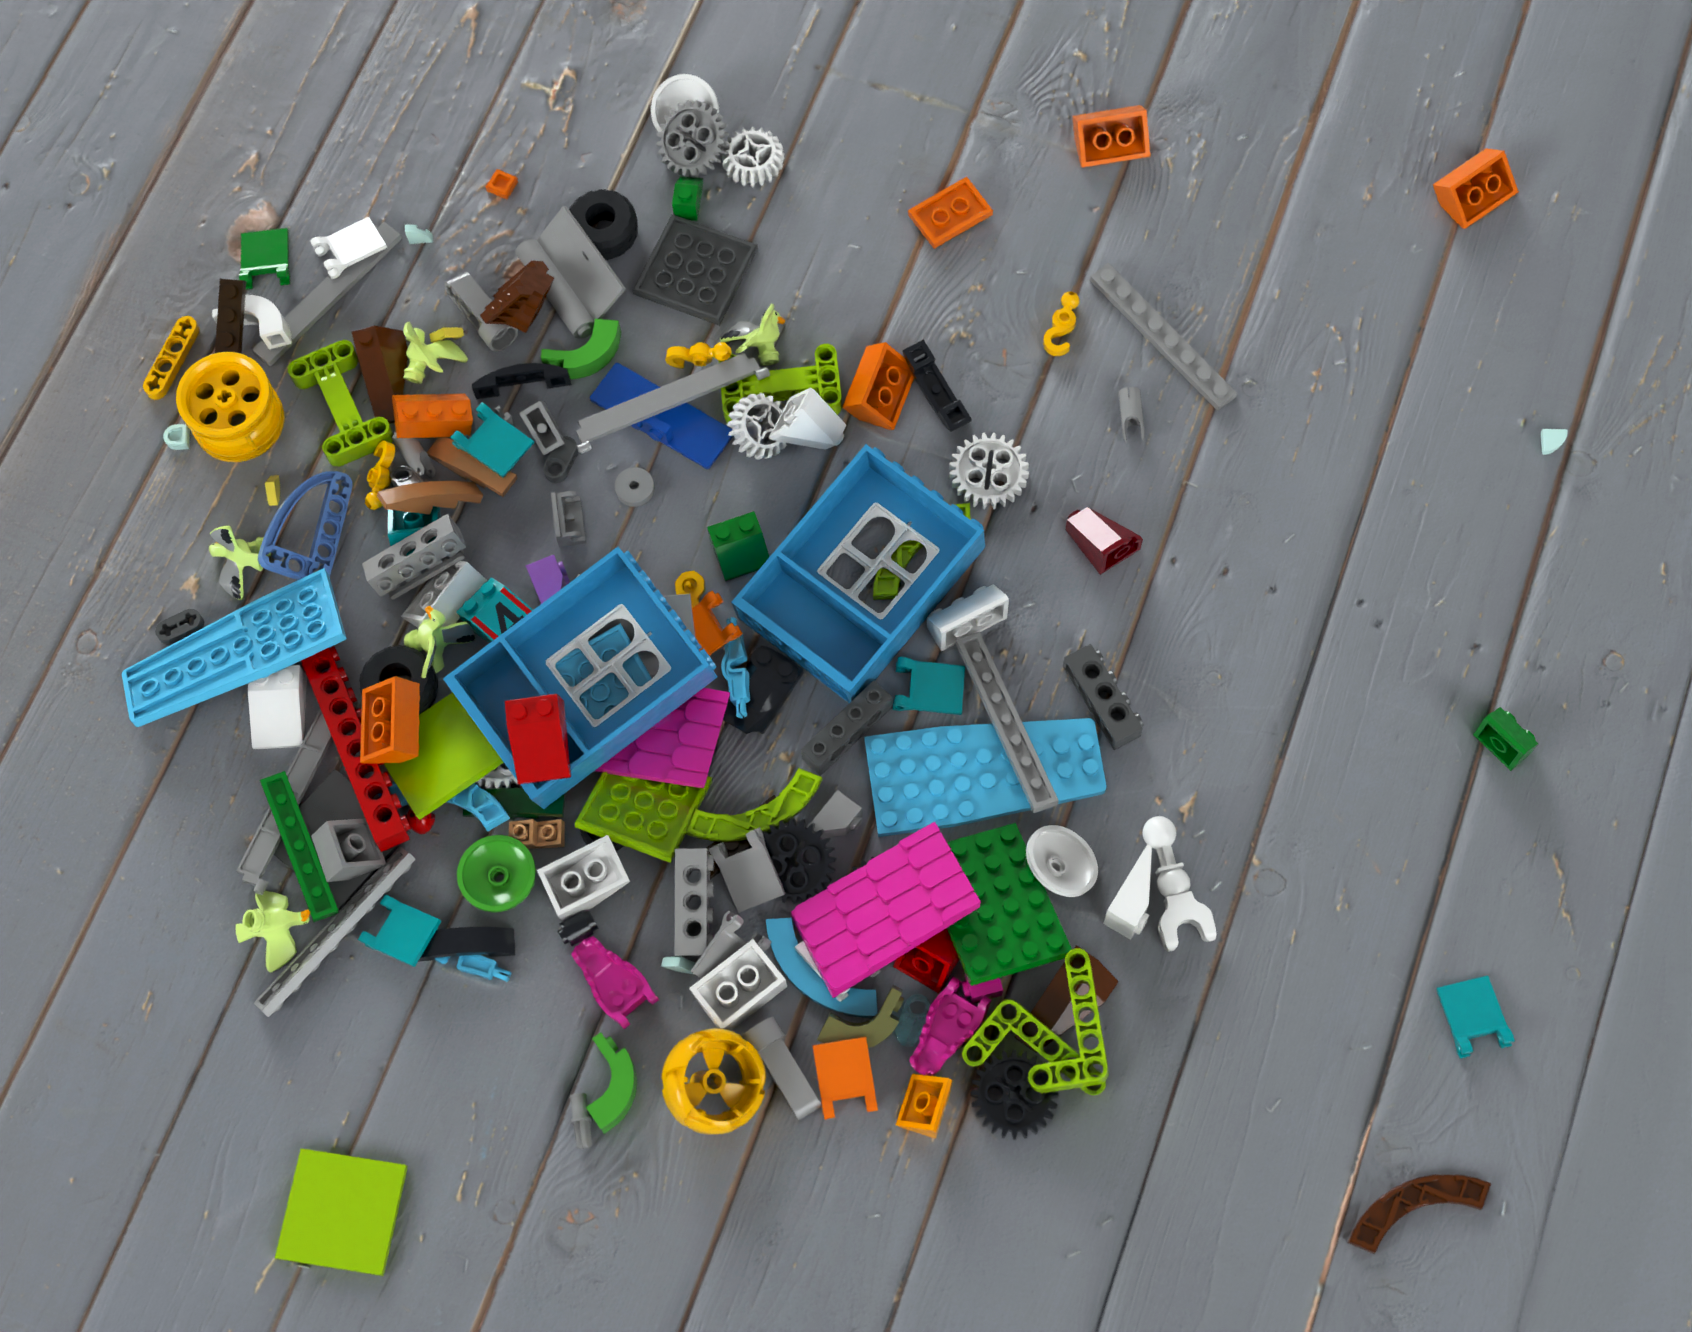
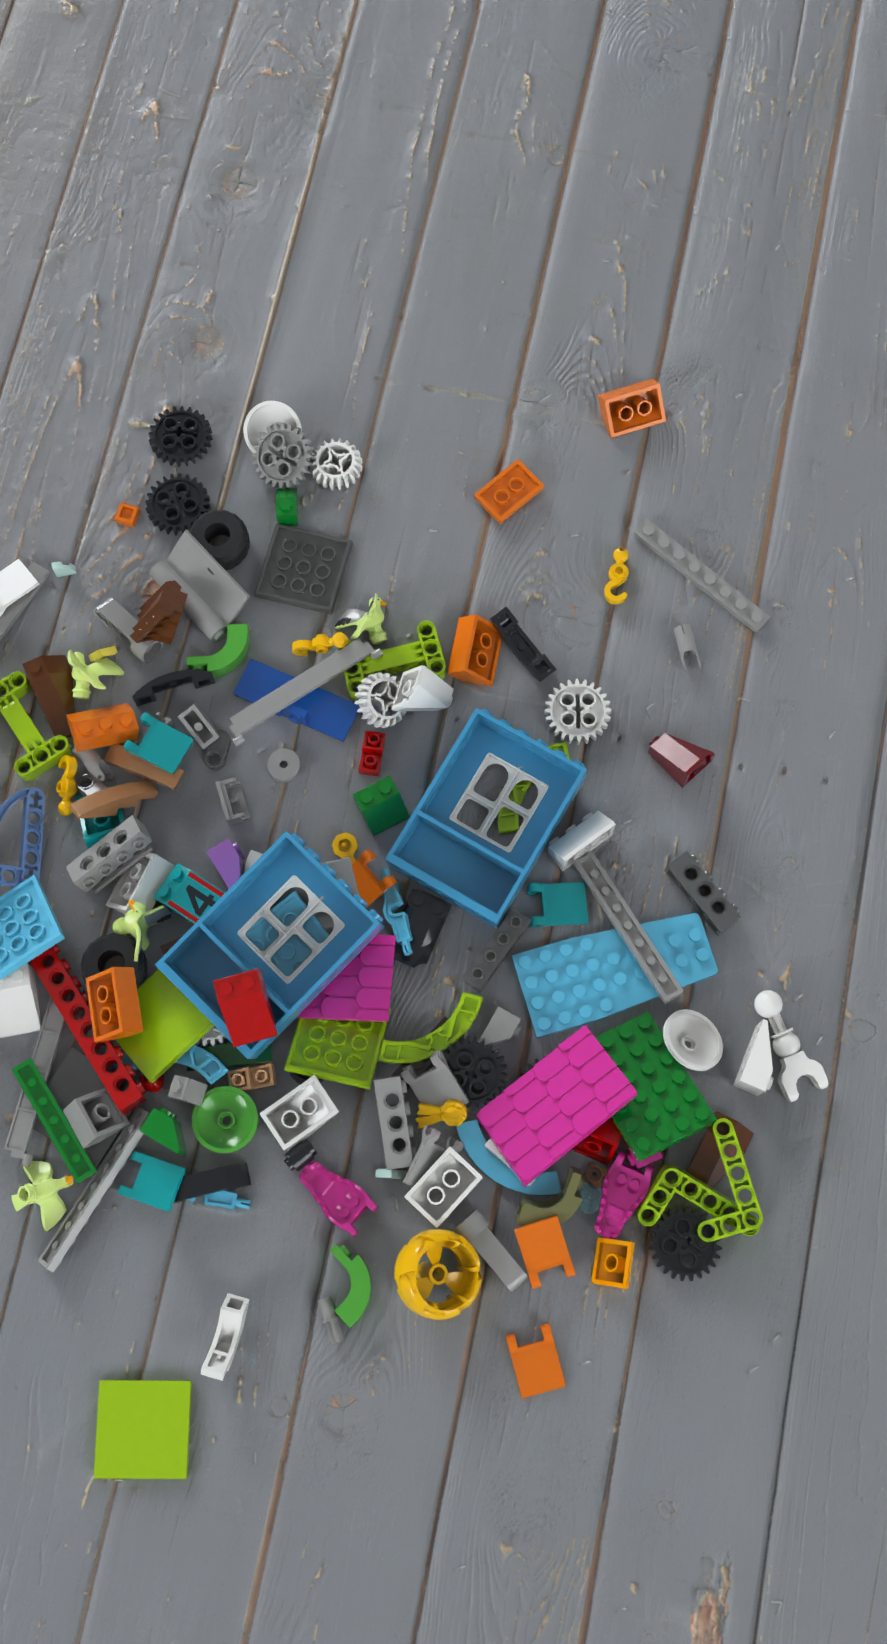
camera: 10 degrees left, 5 degrees up
none -> green slope [140,1107,187,1157]
none -> black gear [145,473,210,536]
none -> black gear [148,406,213,467]
none -> light grey slope [168,1075,208,1106]
none -> white arch [201,1293,249,1381]
none -> red slope [358,731,386,777]
none -> yellow piece [415,1100,467,1129]
none -> orange flag [505,1323,566,1399]
none -> reddish brown plate [581,1161,607,1188]

